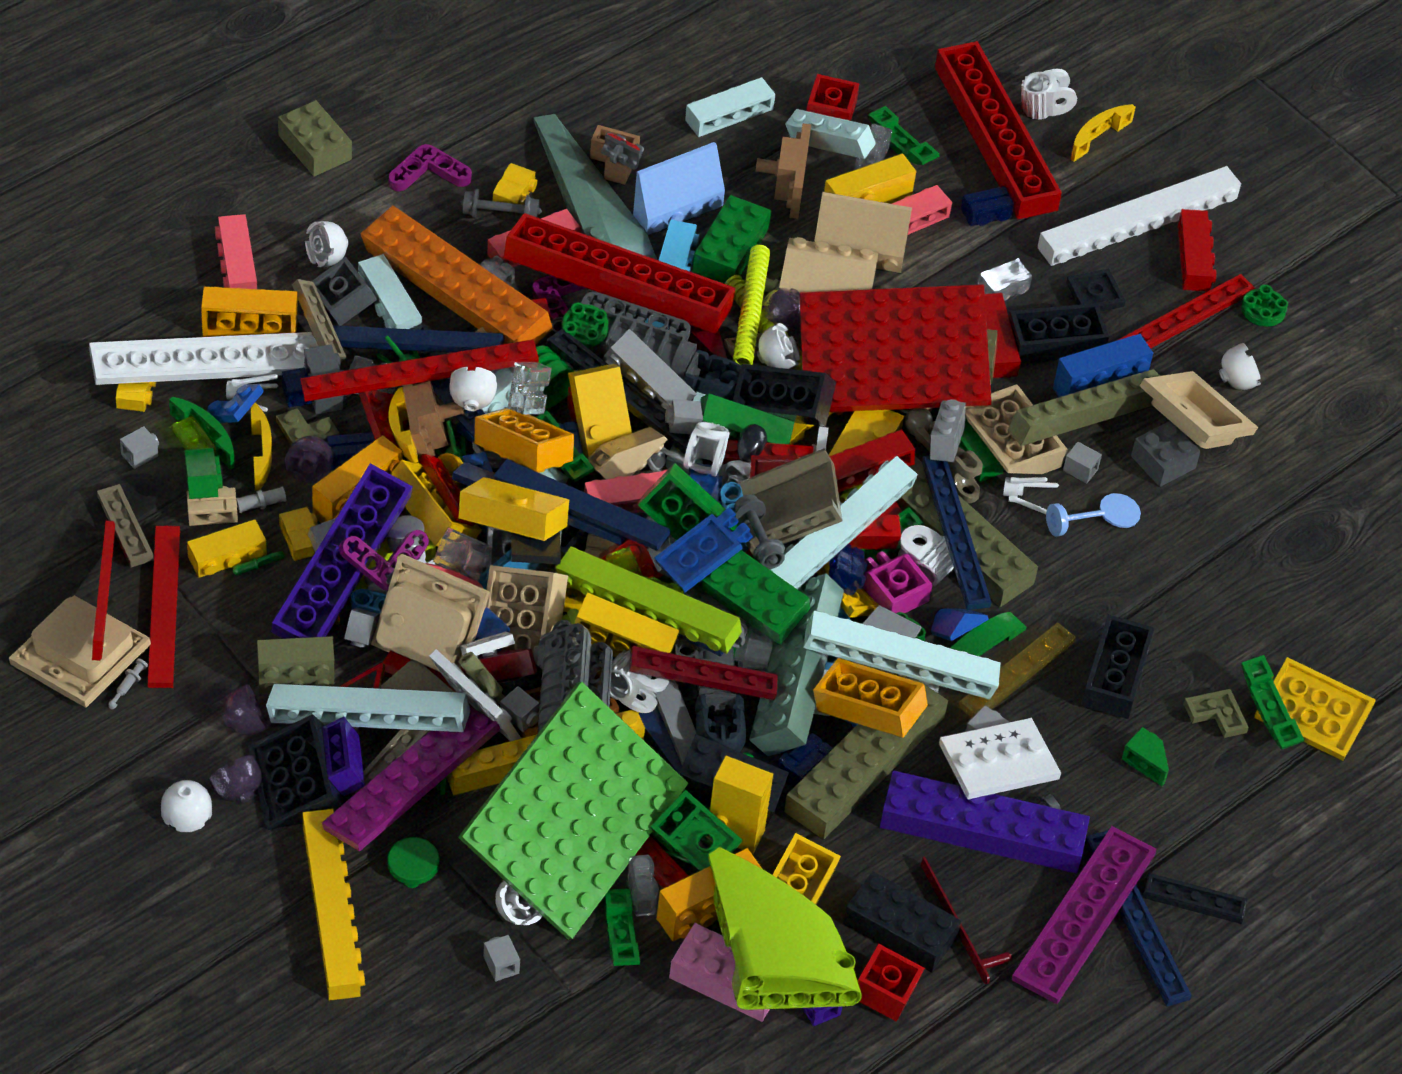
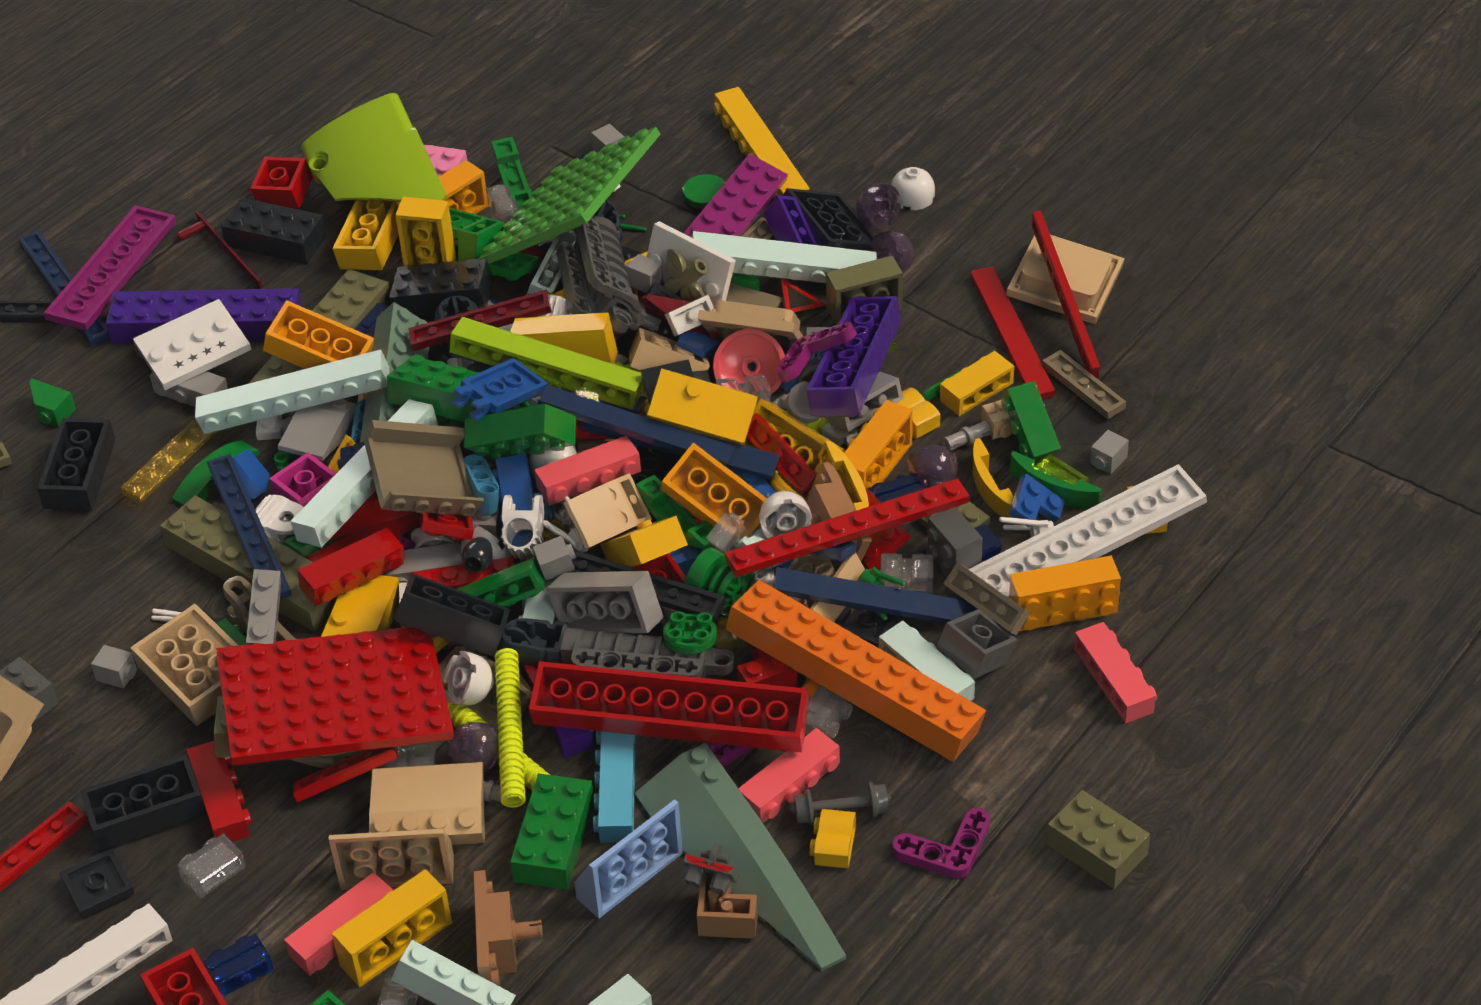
camera: 175 degrees right, 5 degrees down
light grey piece [108,659,148,709] -> none
white cylinder [305,221,348,267] -> none
dark grey piece [734,494,785,569] -> none
olive brick [1008,369,1160,446] -> none
light blue piece [1046,493,1141,537] -> none
blue brick [1053,334,1153,397] -> none

